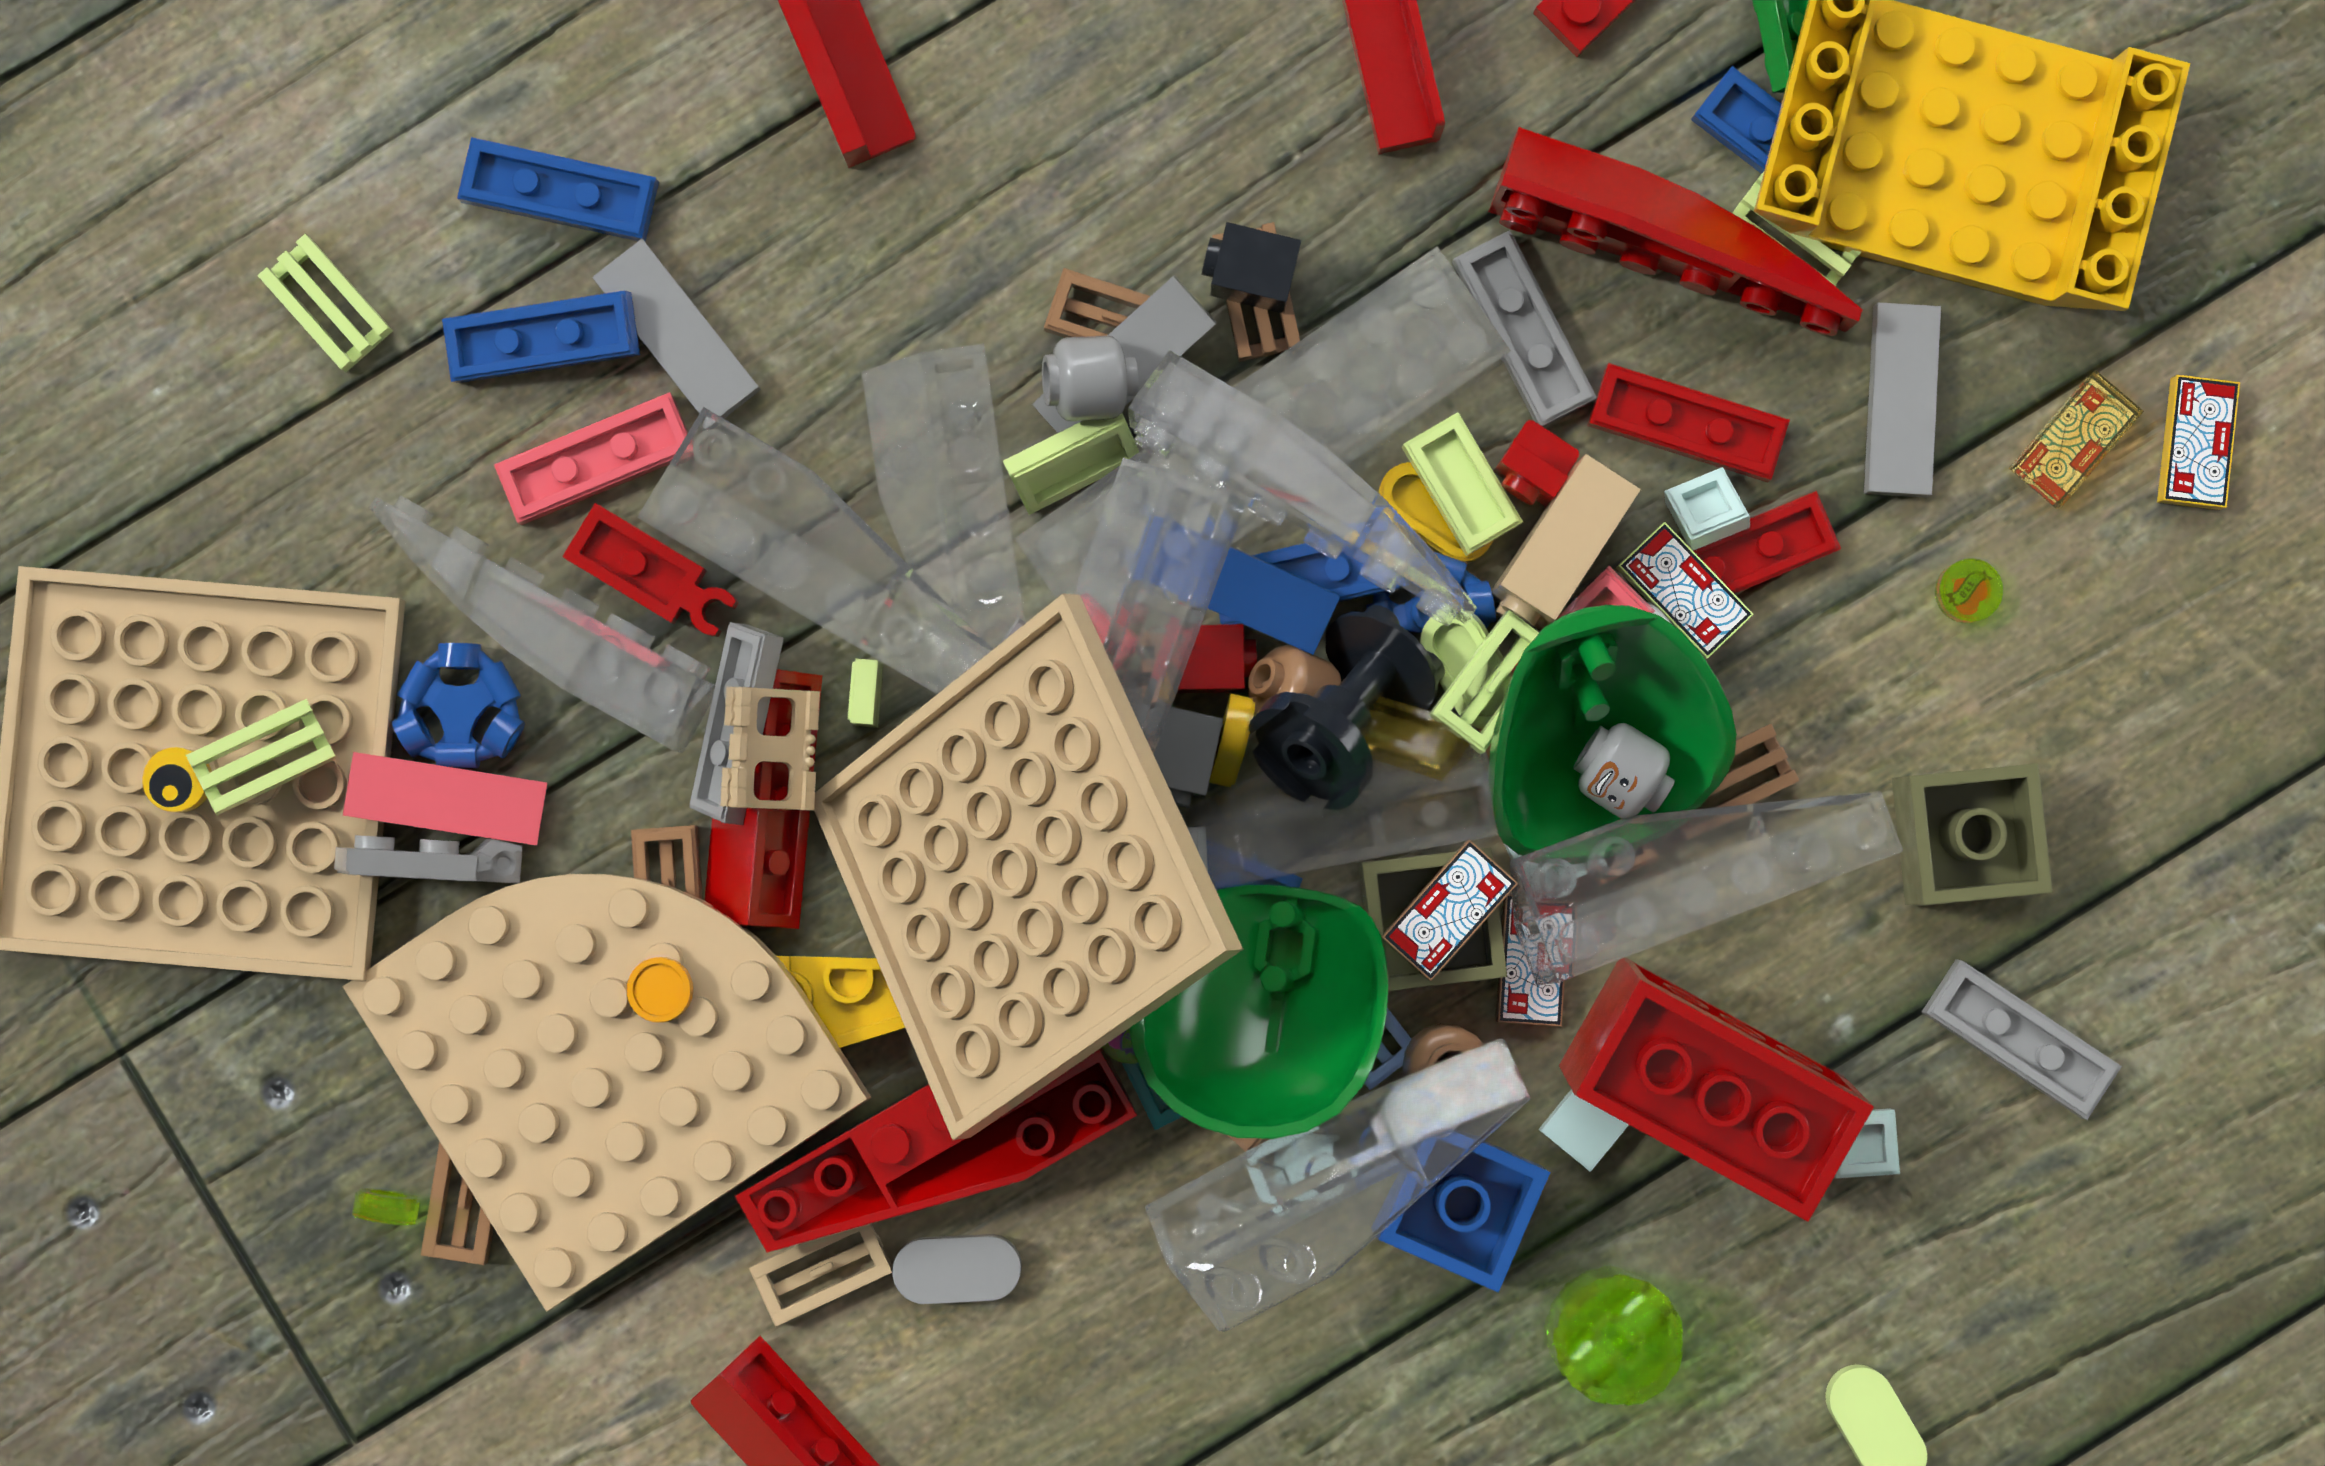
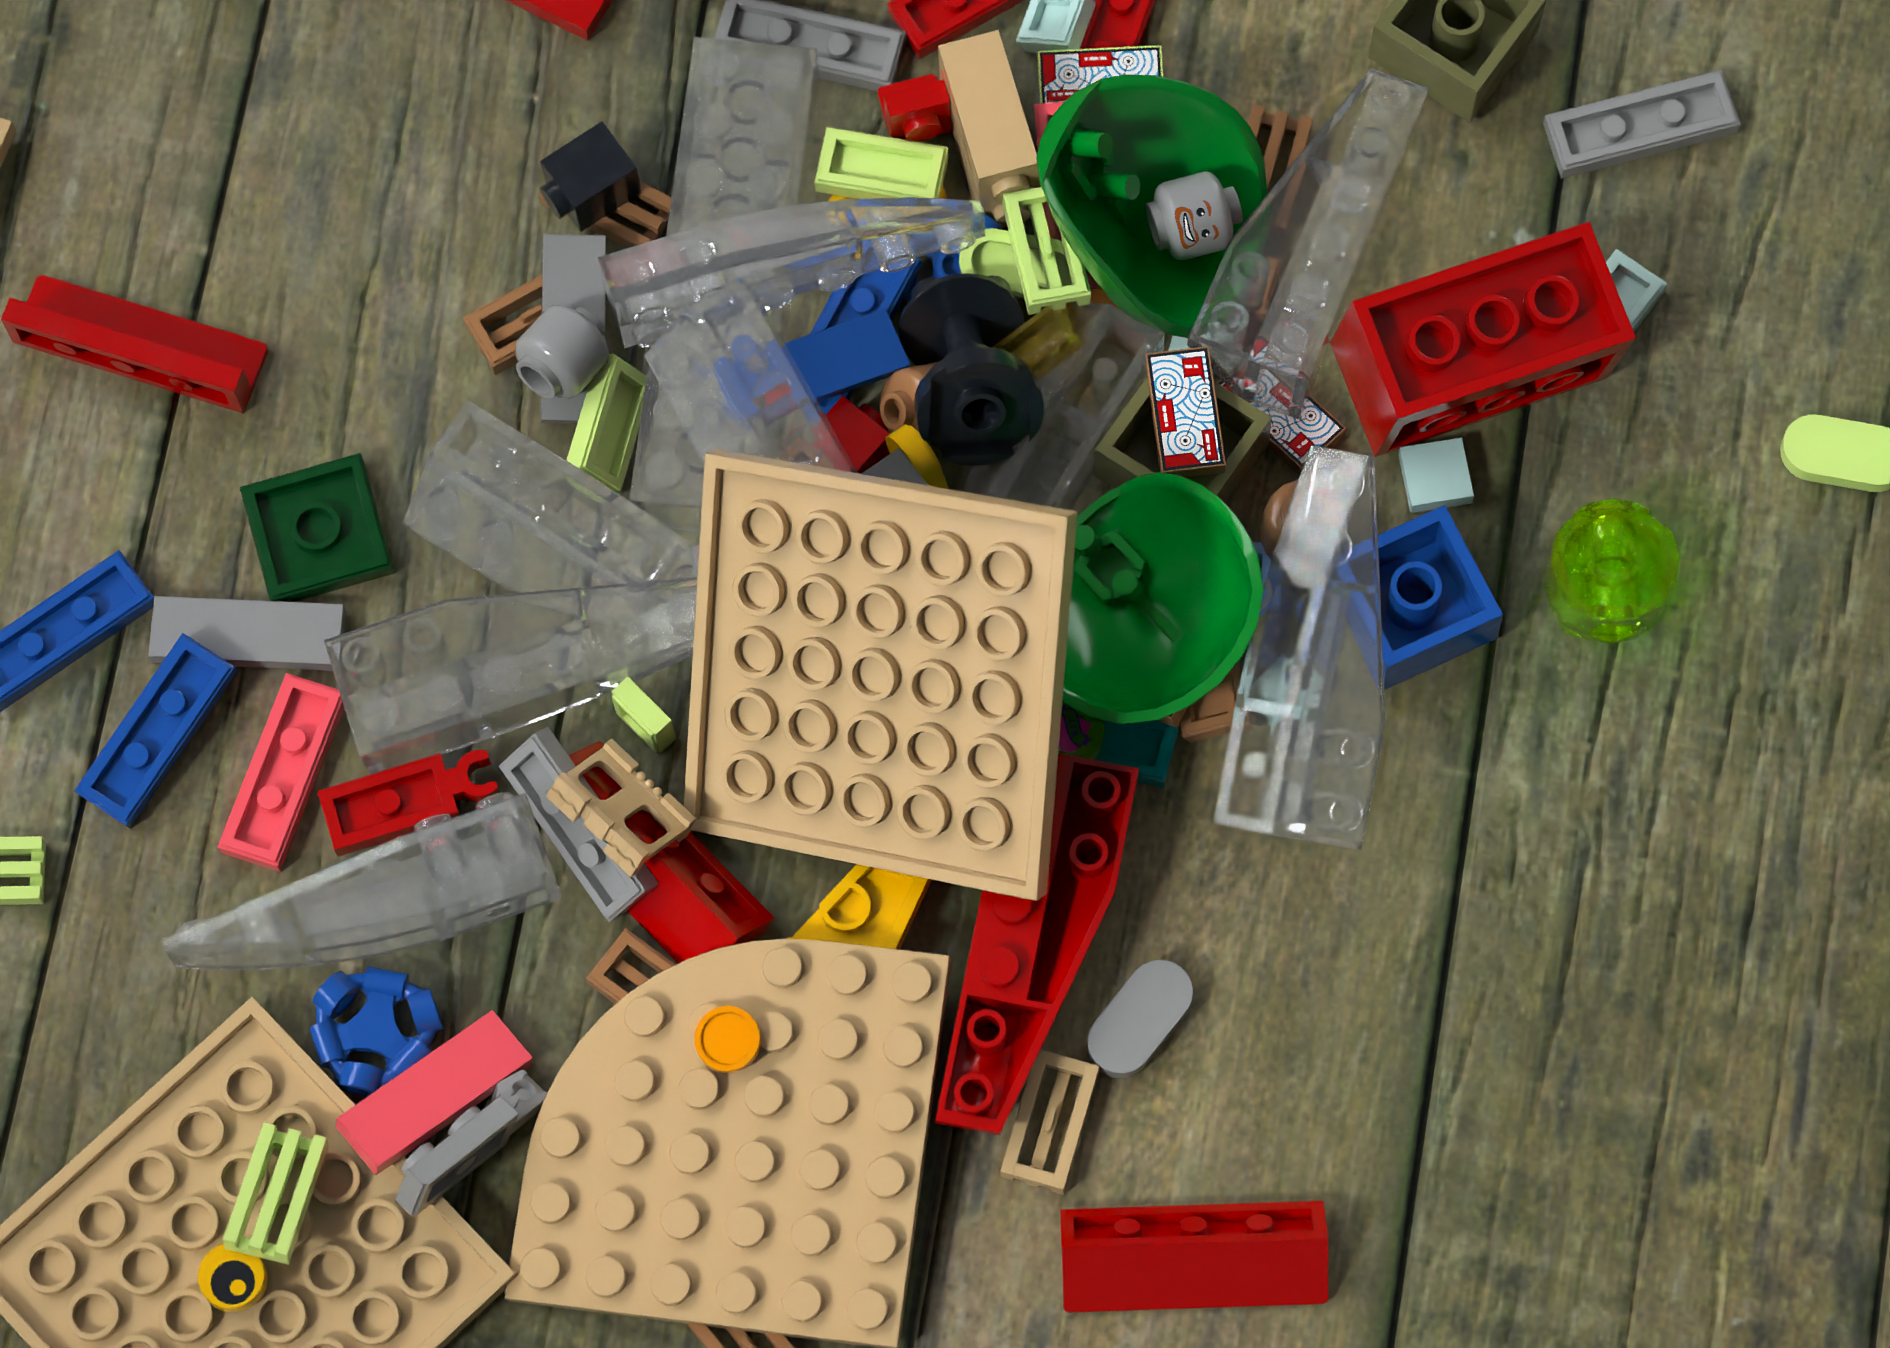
camera: 45 degrees left, 15 degrees down
none -> dark green tile [240,453,395,602]

